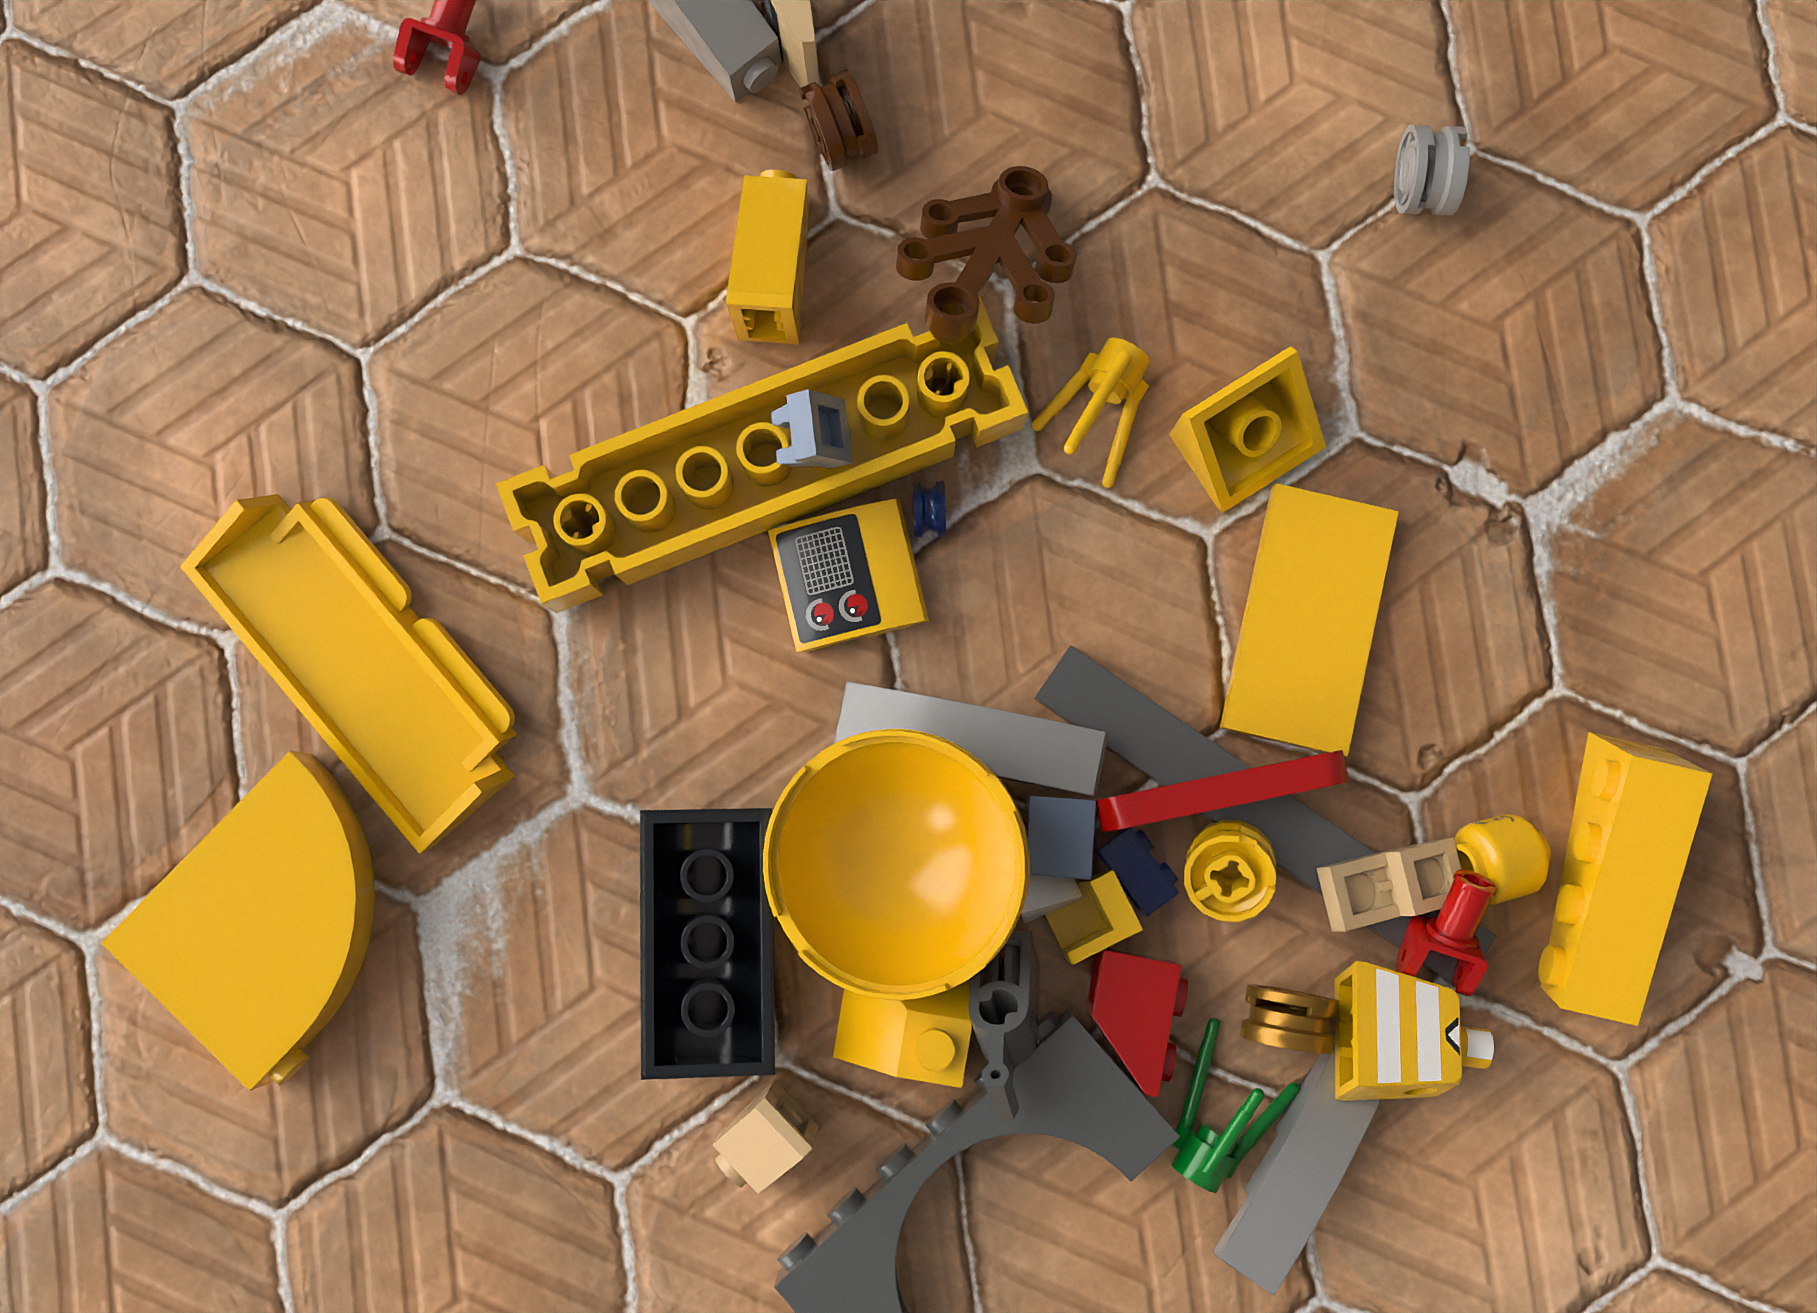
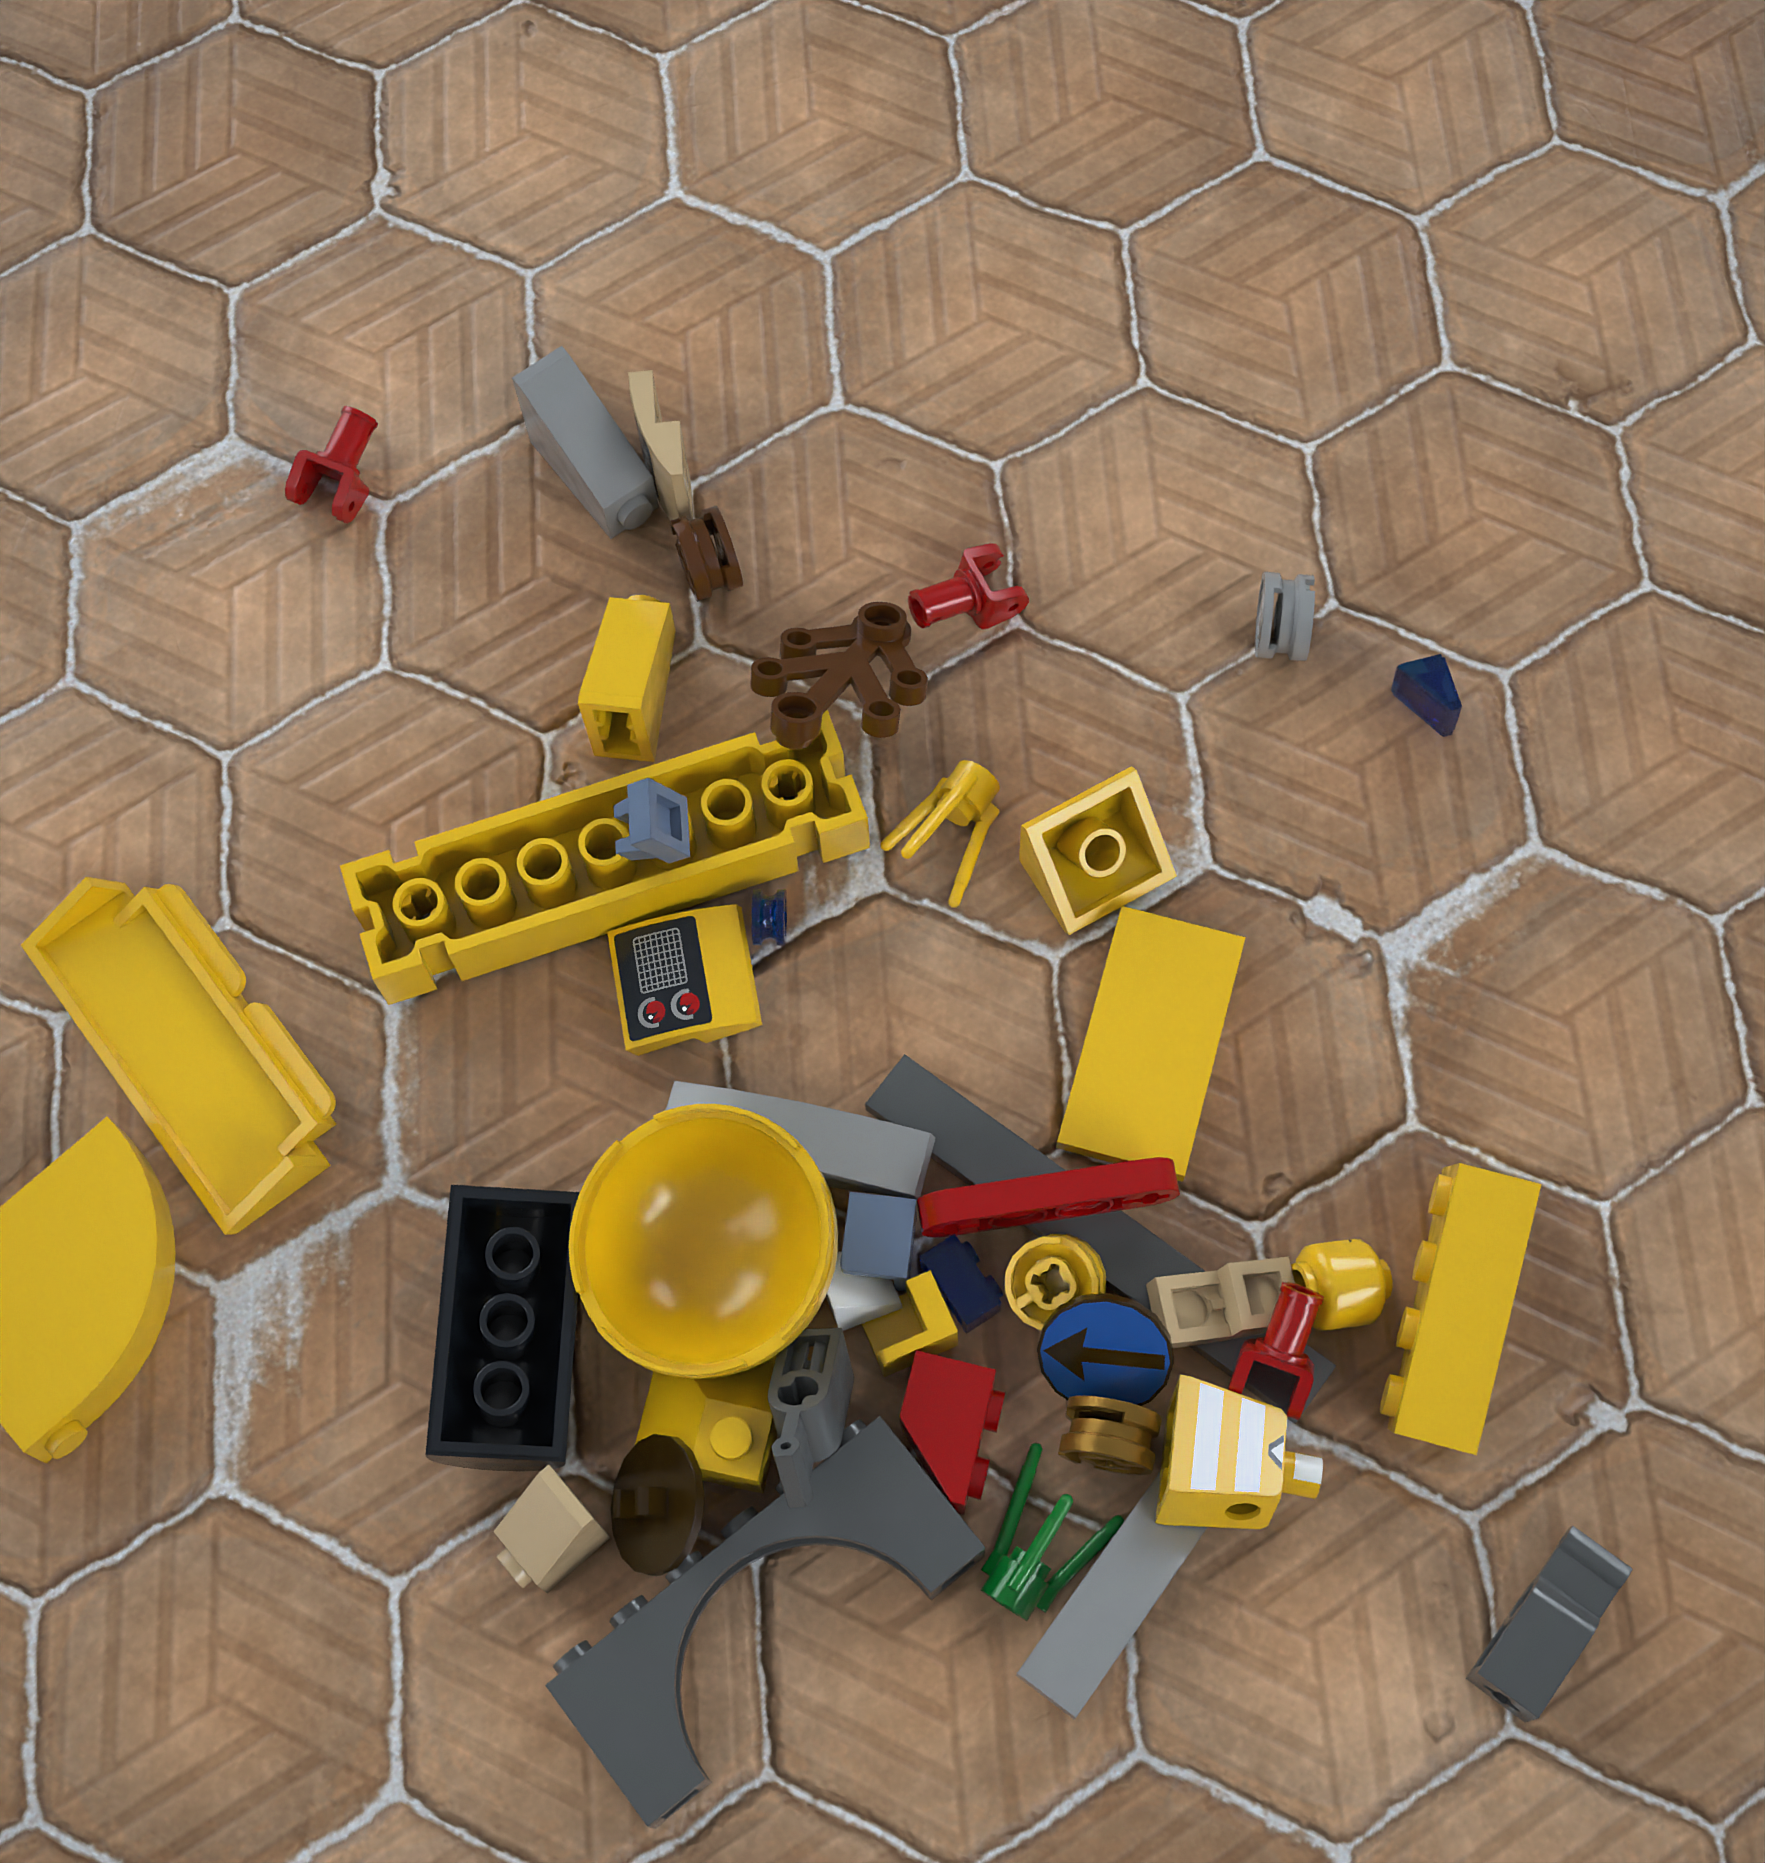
camera: 10 degrees right, 15 degrees down
none -> dark brown piece [610,1434,705,1576]
none -> red piece [908,543,1029,629]
none -> blue piece [1037,1293,1174,1406]
none -> clear blue slope [1391,654,1462,737]
none -> dark grey piece [1466,1526,1633,1723]

